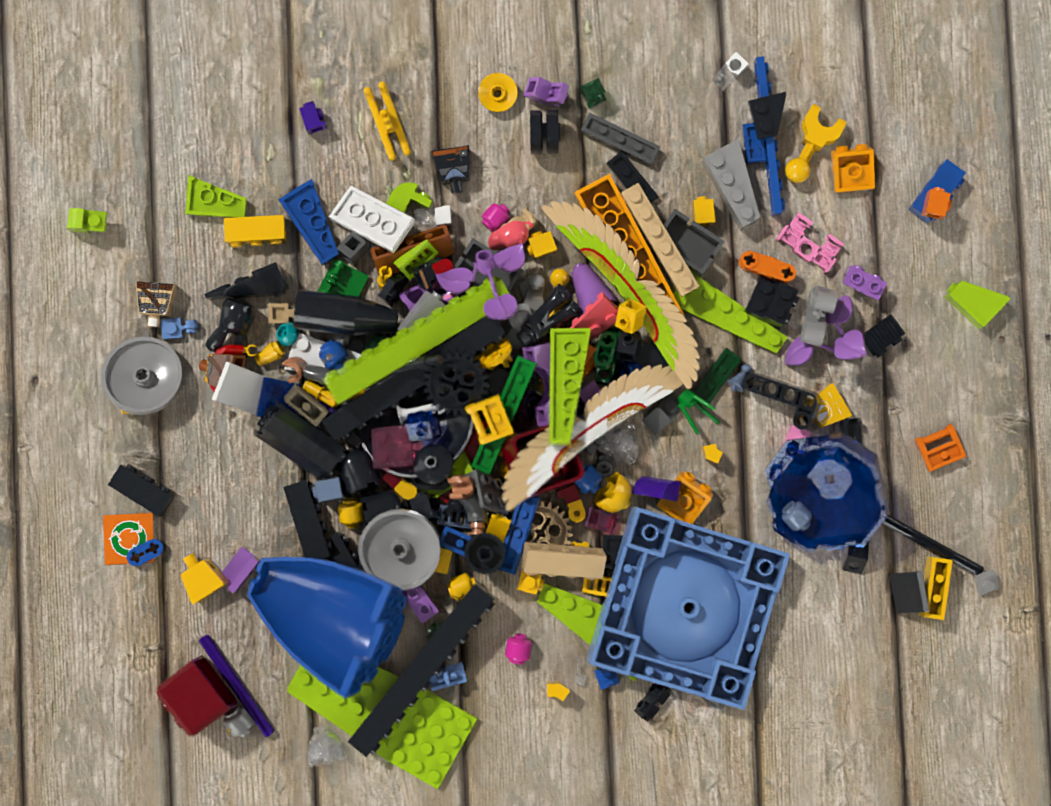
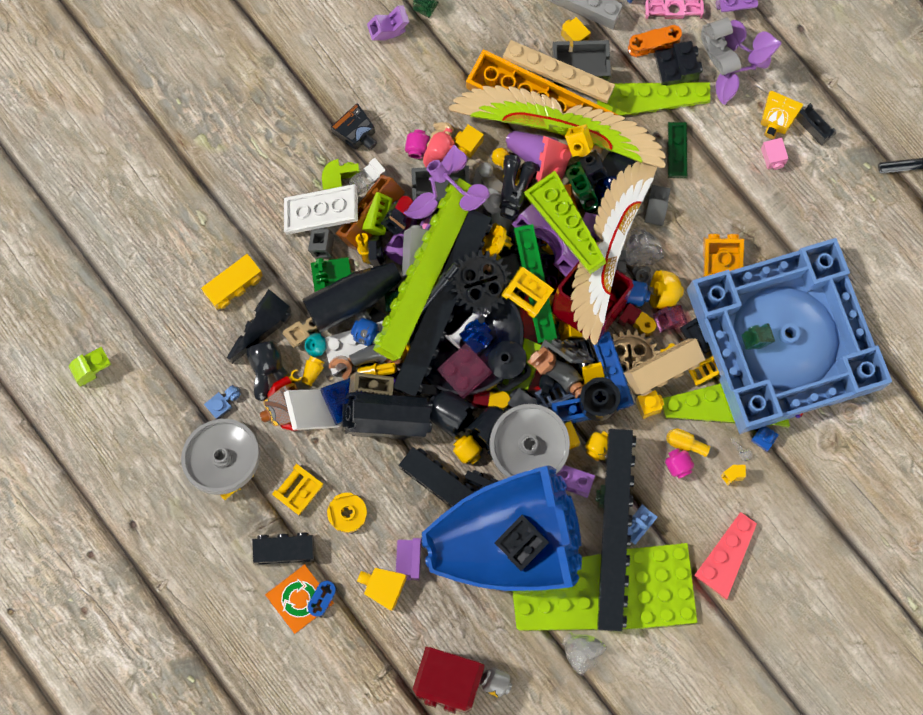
camera: 30 degrees left, 10 degrees down
torso [136,281,178,328] -> none
lime wing [185,175,247,218] -> none
dark purple axle [199,635,274,737] -> none
blue wing [278,179,339,266] -> none
dark purple brick [299,101,327,134] -> none
sand blue brick [312,477,345,502] -> none
yellow piece [363,81,411,161] -> none
yellow dish [478,73,518,112] -> none
black wheel [530,110,560,154] -> none
dark grey plate [581,112,660,165] -> none
black tile [606,151,659,203] -> none
dark purple brick [632,476,681,501] -> none
black hinge [634,683,672,722] -> none
green plant [677,389,720,434] -> none
yellow piece [701,443,723,464] -> none
sand blue piece [727,364,752,392] -> none
black beam [743,373,821,430] -> none
clear blue windscreen [765,433,889,553] -> none
sand blue head [782,501,812,531] -> none
black bracket [842,535,869,574] -> none
black brick [863,314,905,358] -> none
orange plate [914,424,967,472] -> none
none -> yellow plate [271,464,324,516]
none -> yellow plate [327,492,367,533]
none -> black slope [495,515,550,571]
none -> yellow arm [666,428,711,457]
none -> coral wing [694,512,757,600]
none -> clear green brick [741,323,775,349]

